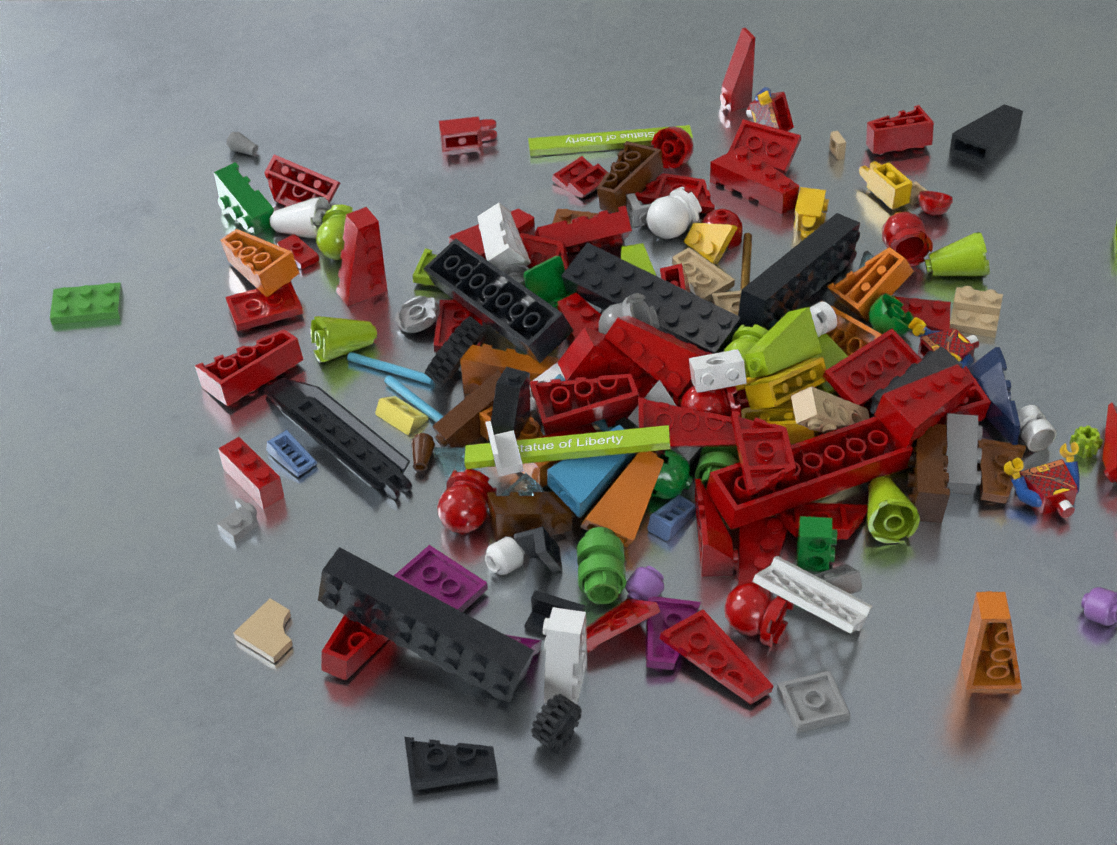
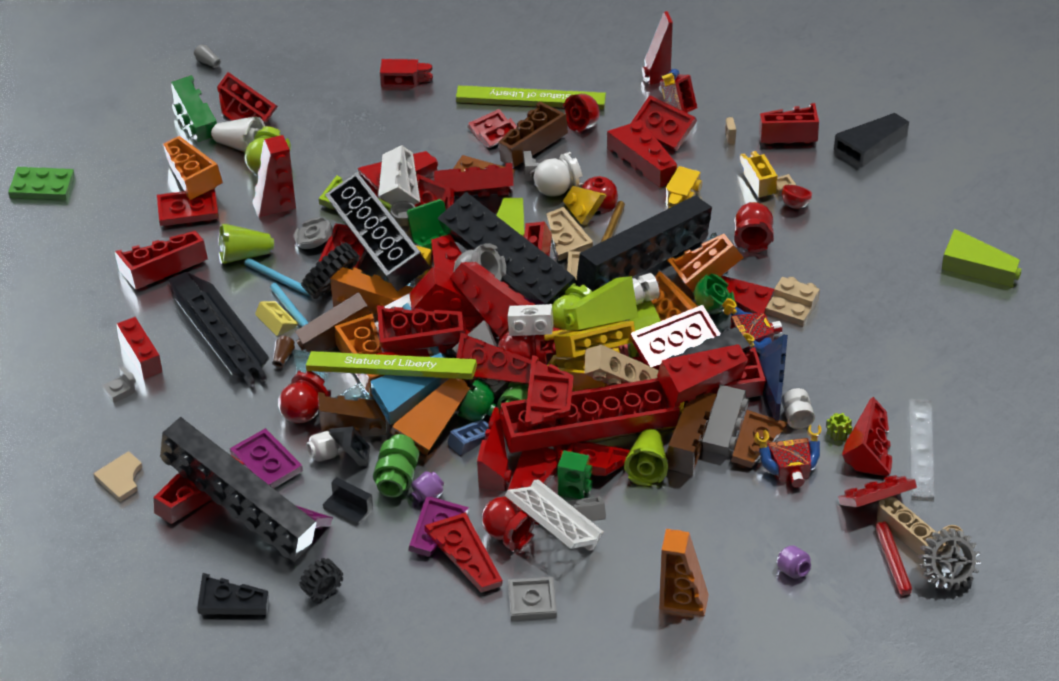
camera: 10 degrees right, 0 degrees up
medium blue slope [266,430,317,477] -> none
red plate [276,234,319,270] -> none
white panel [486,421,524,477] -> none
black slope [488,367,531,443] -> none
white wedge [543,607,587,704] -> none
red wing [586,598,661,652] -> none
red wing [635,173,715,214] -> none
lime cone [925,232,990,276] -> none

